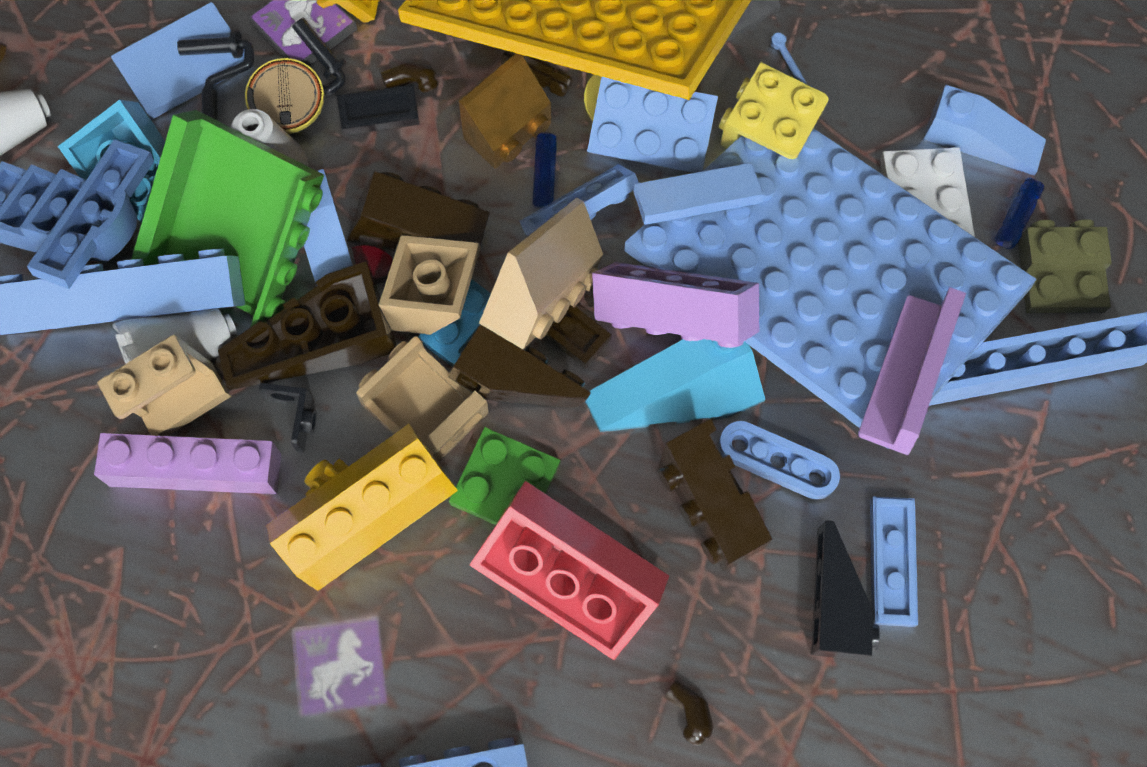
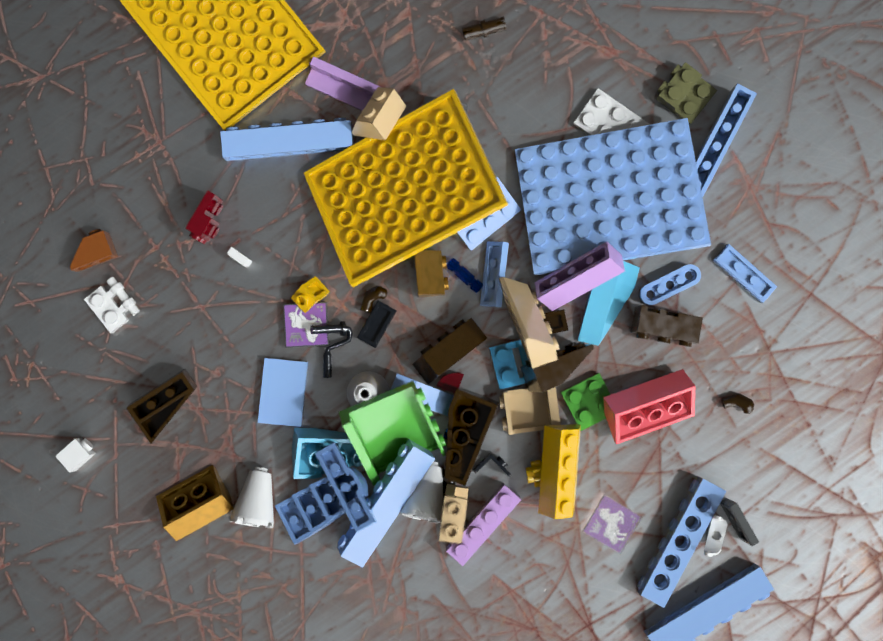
camera: 45 degrees left, 15 degrees up
black piece [177,30,254,121] -> none
tan piece [245,58,324,134] -> none
tan slope [379,235,481,335] -> none
light blue tile [634,163,764,225] -> none
light yellow bracket [719,62,828,159] -> none
light blue hinge [770,33,812,87] -> none
black slope [811,520,880,661] -> none
lavender panel [858,287,966,455] -> none
light blue slope [923,85,1046,175] -> none
clear blue axle [995,178,1045,249] -> none

